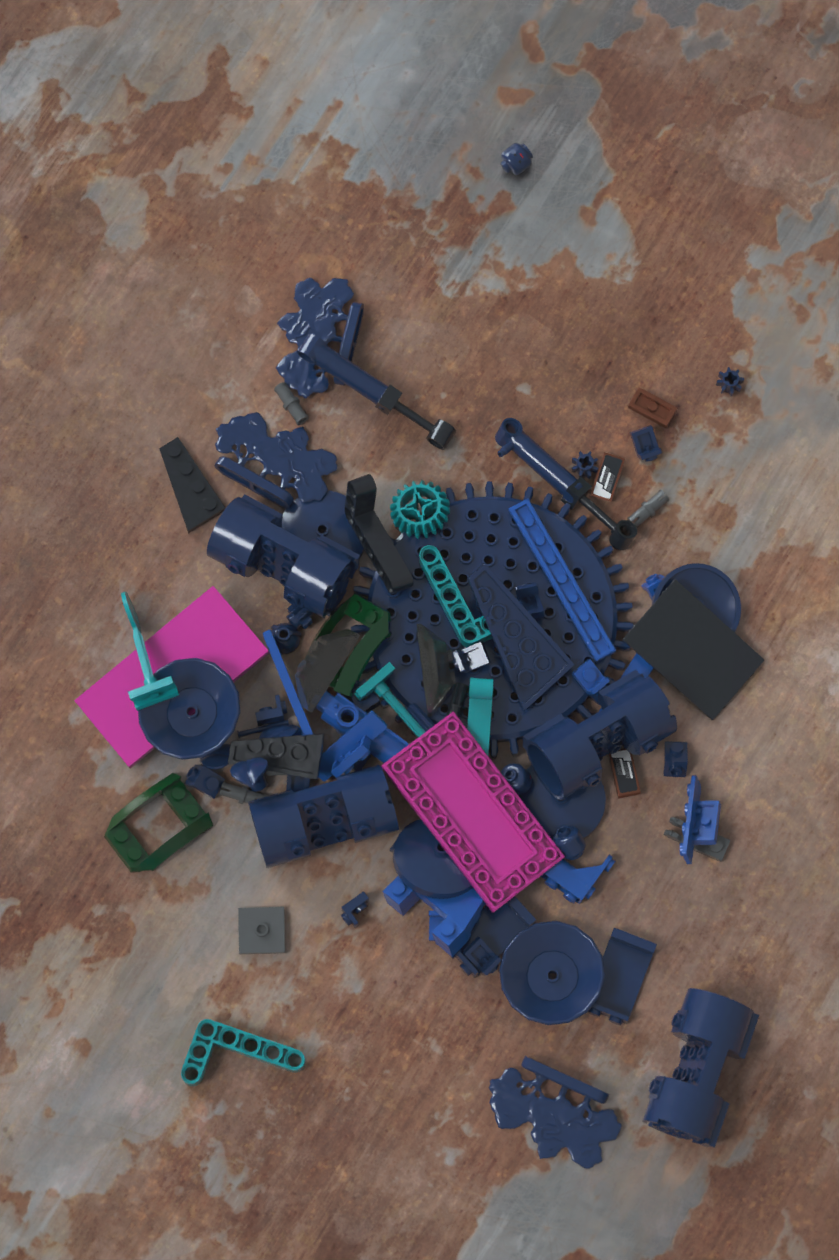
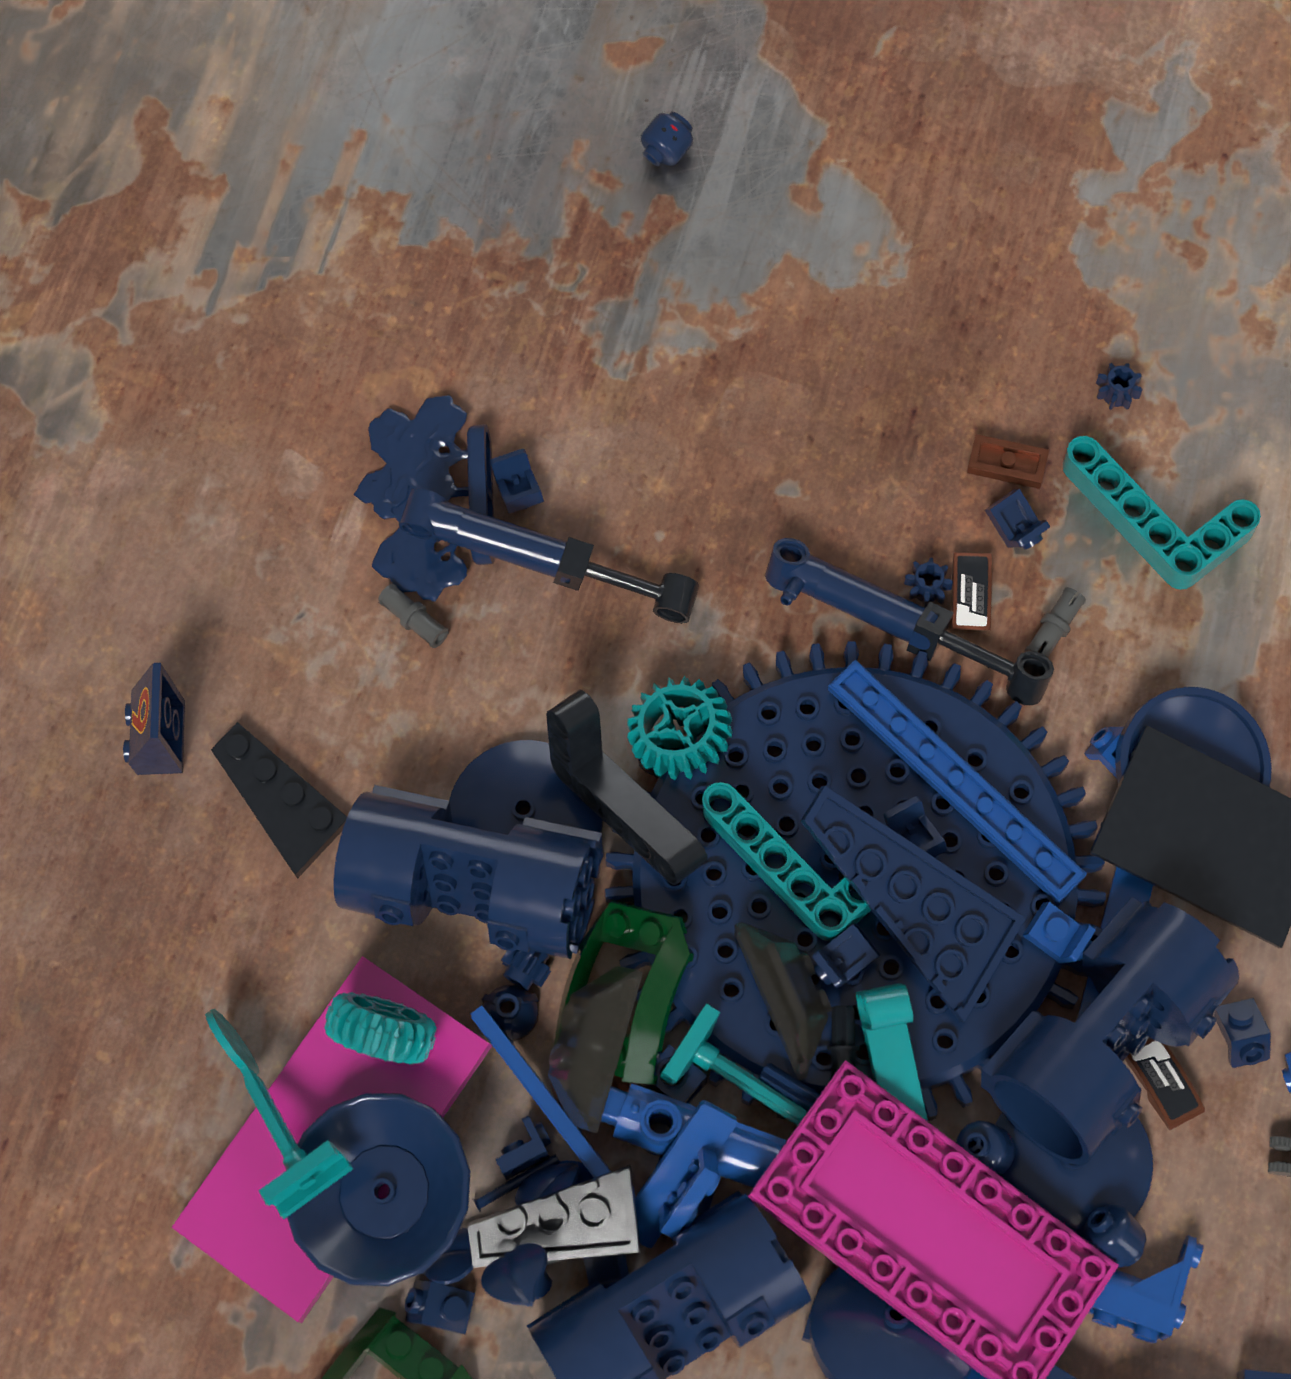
camera: 10 degrees left, 5 degrees down
dark blue plant [214,412,337,509] -> none
dark grey pin [219,781,267,804] -> none
none -> dark blue slope [123,663,185,775]
none -> teal gear [324,992,437,1064]
none -> dark blue bracket [490,449,544,514]
none -> teal beam [1063,436,1261,590]

